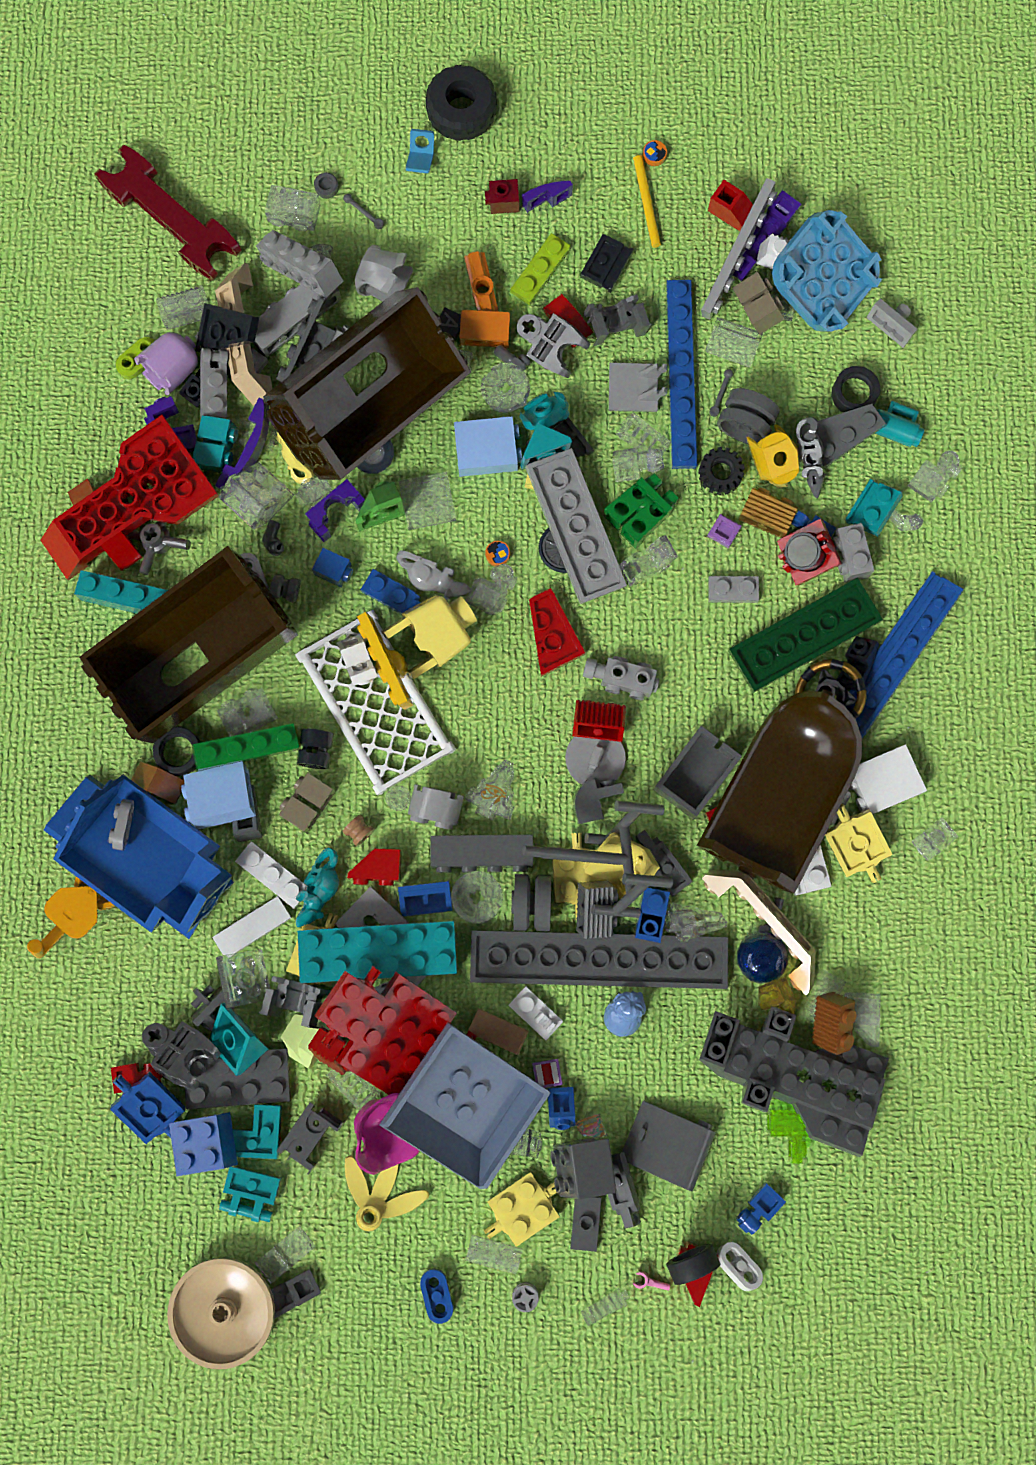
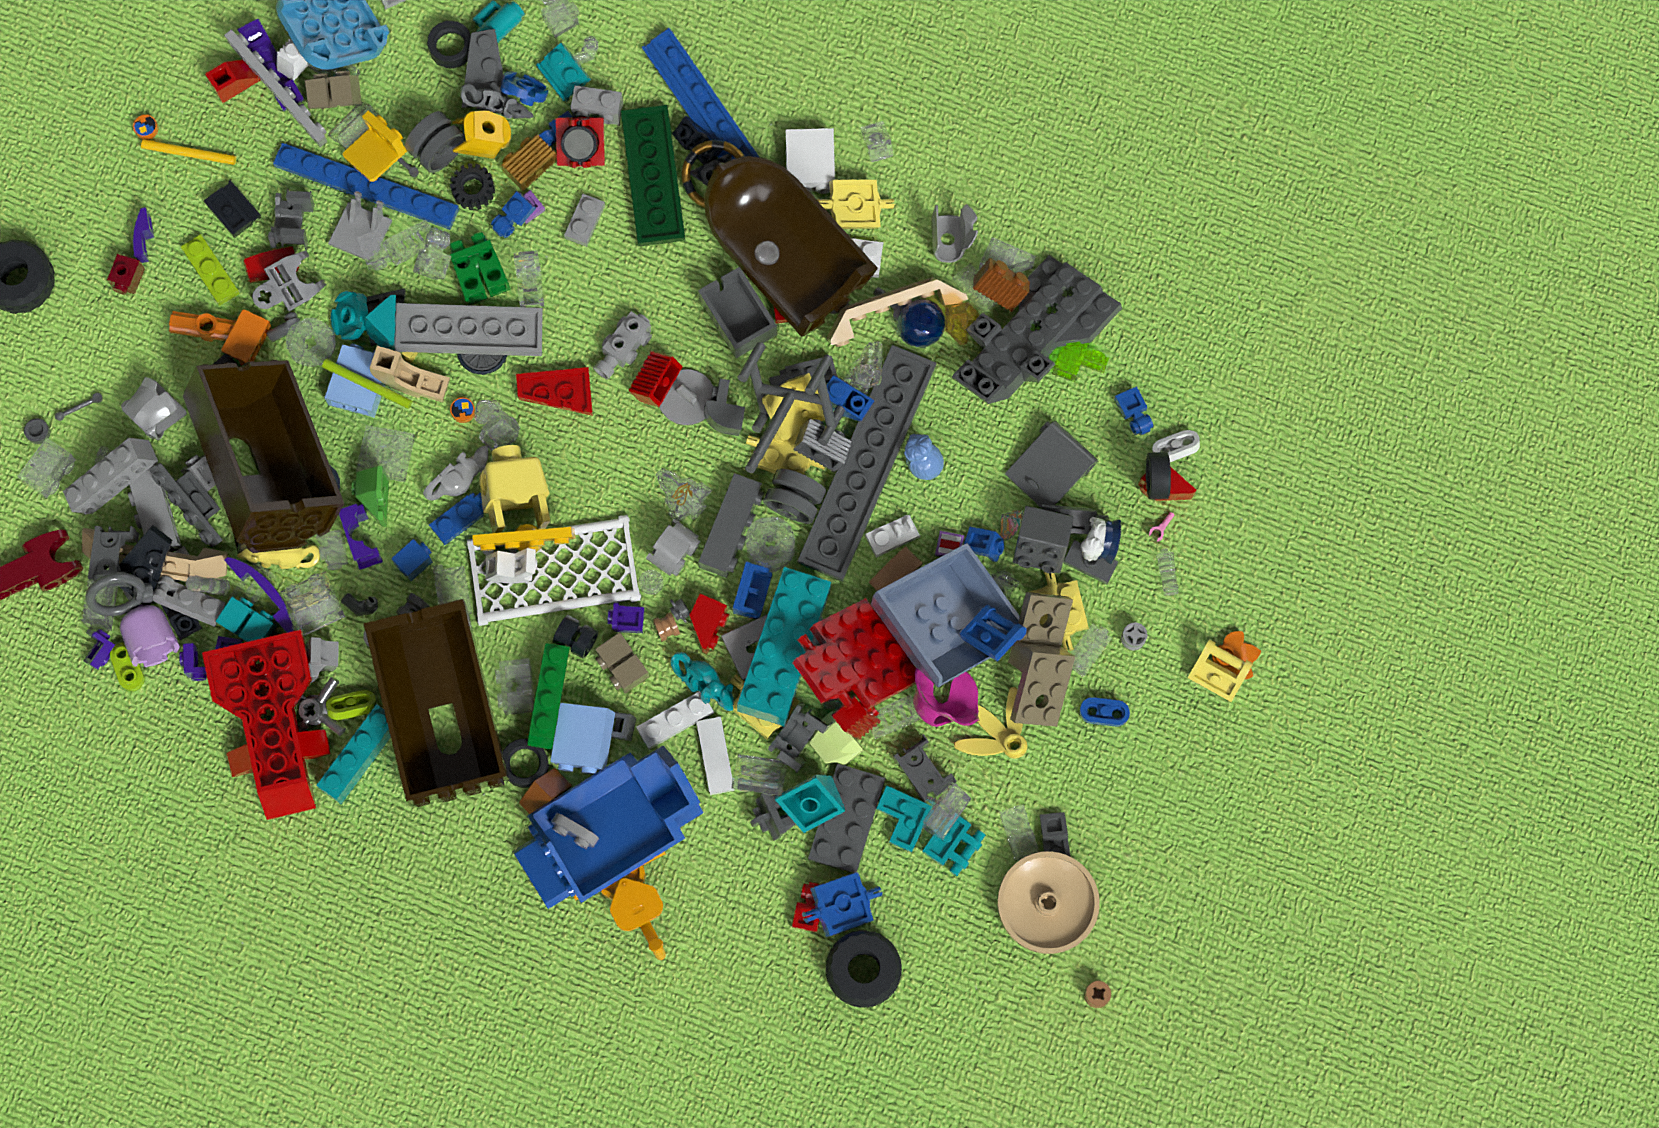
camera: 70 degrees left, 5 degrees down
flat silver piece [142,1022,221,1090] -> none
brick [169,1112,238,1176] -> none
dark azure bracket [406,129,434,173] -> none
none -> dark purple bracket [83,629,115,670]
none -> dark grey piece [85,573,153,616]
none -> dark grey piece [88,526,139,588]
none -> clear piece [186,575,230,596]
none -> light grey brick [305,637,339,682]
none -> lime bar [322,359,413,409]
none -> lime plate [326,690,376,720]
none -> yellow bracket [343,110,407,182]
none -> clear bracket [356,229,391,270]
none -> tan arch [370,346,450,403]
none -> clear panel [433,564,472,614]
none -> blue plate [491,191,536,238]
none -> blue plate [500,72,549,106]
none -> dark purple bracket [608,603,645,634]
none -> dark grey plate [670,598,690,623]
none -> clear plate [755,241,779,265]
none -> black tyre [826,930,902,1008]
none -> clear panel [922,782,971,839]
none -> light grey piece [932,204,978,263]
none -> blue plate [959,605,1027,662]
none -> dark tan bracket [1008,592,1075,727]
none -> piece [1081,517,1121,564]
none -> medium nougat wheel [1084,981,1111,1008]
none -> light yellow plate [1188,639,1253,702]
none -> orange plate [1212,631,1261,680]

